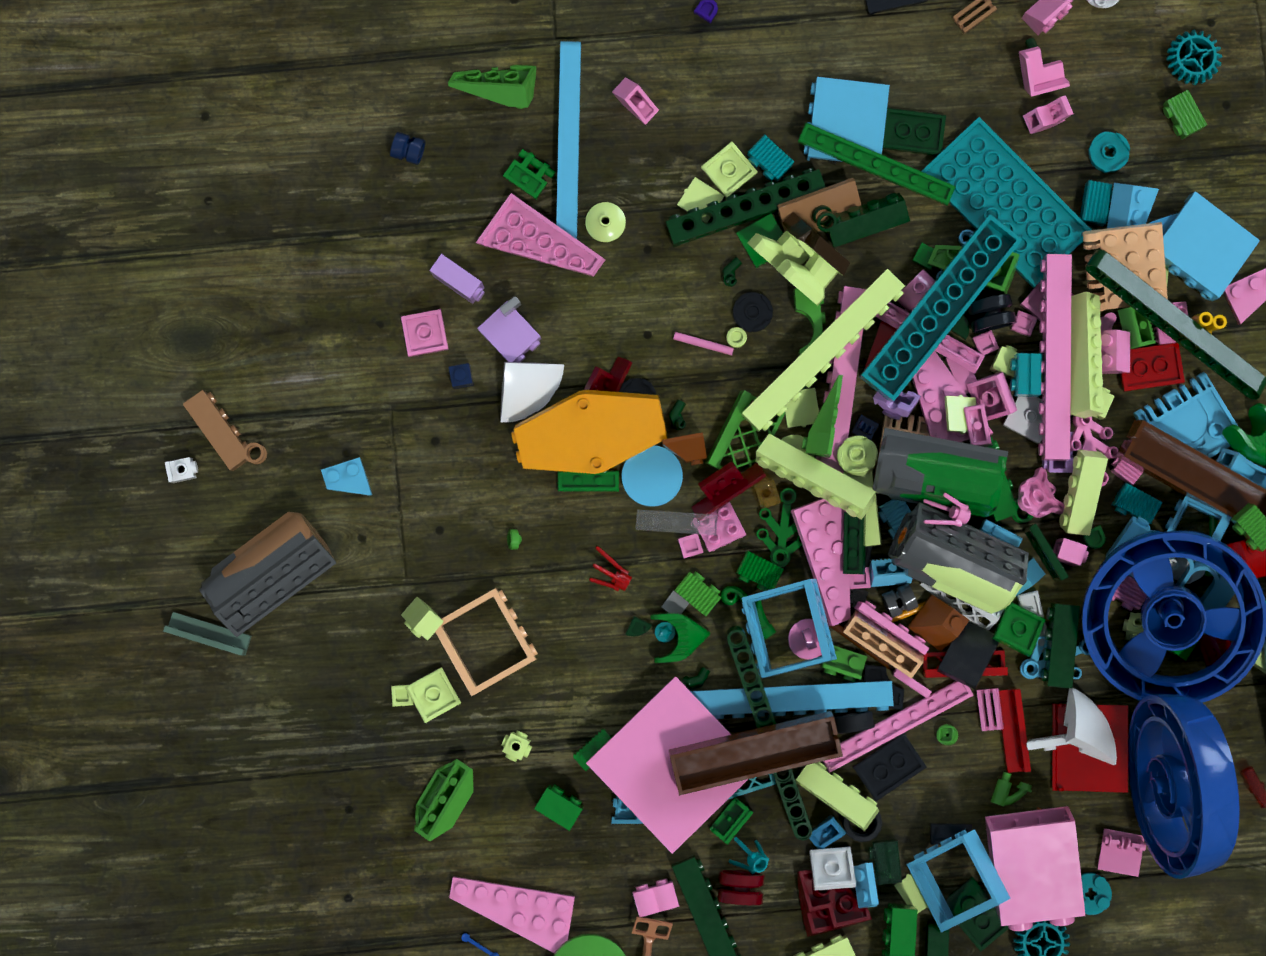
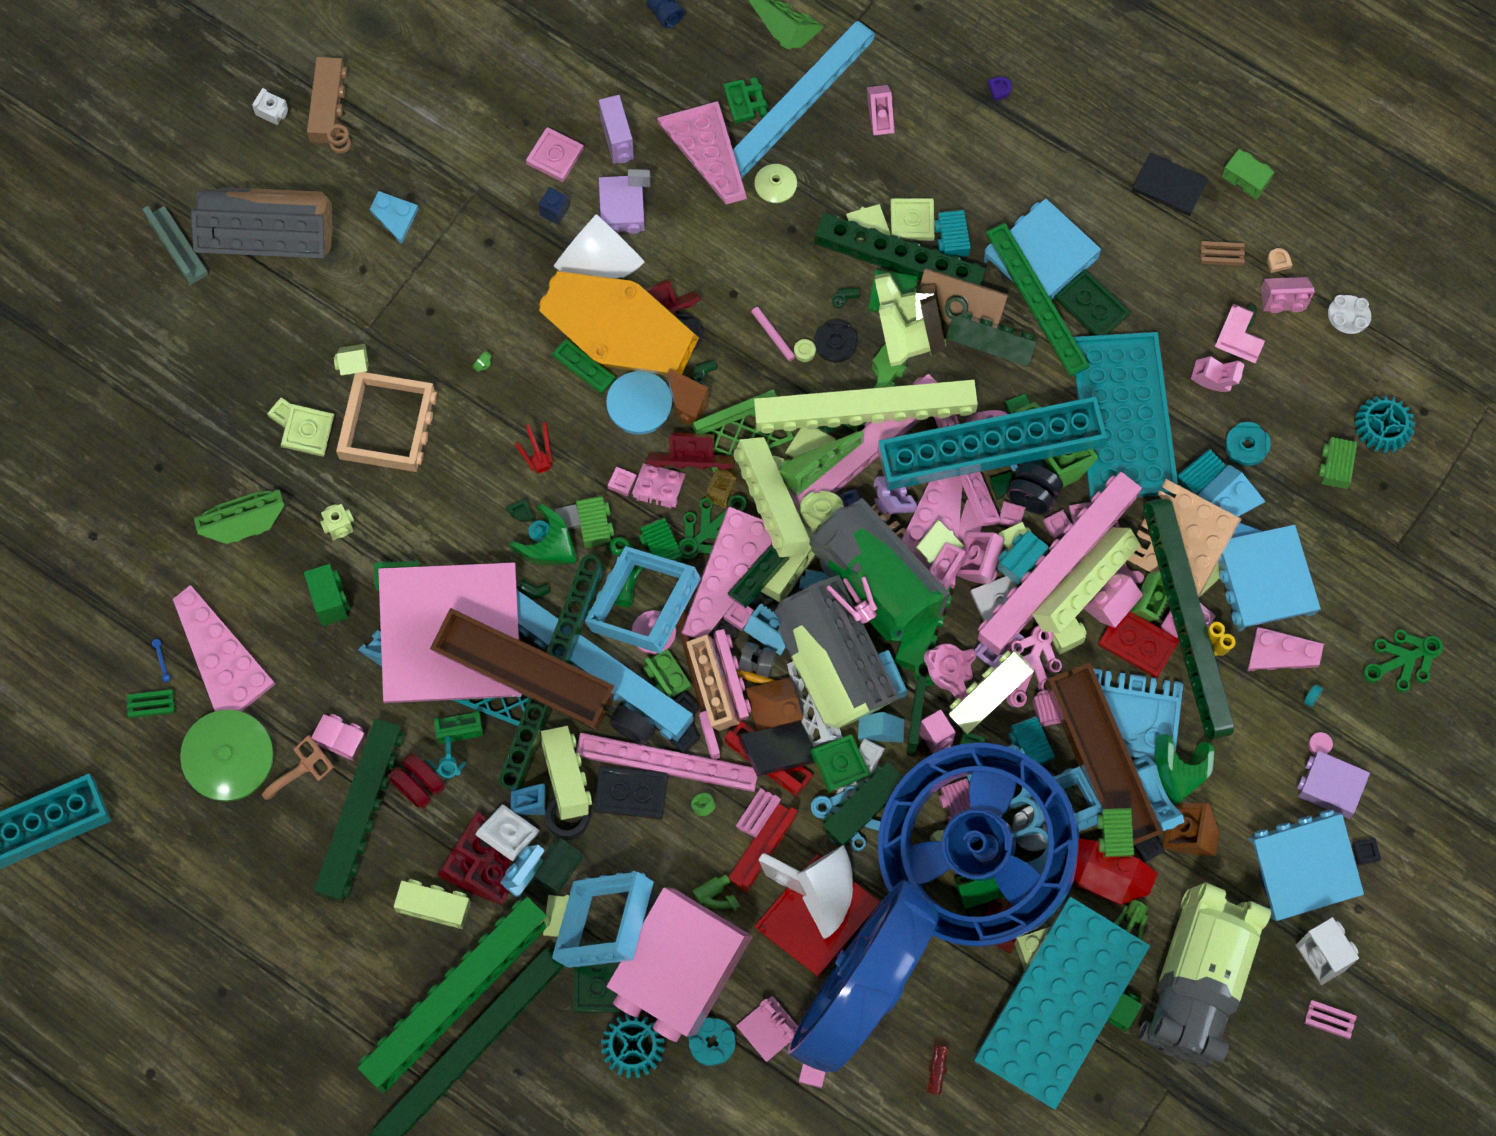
camera: 35 degrees right, 15 degrees down
clear tile [636,509,718,536] -> none

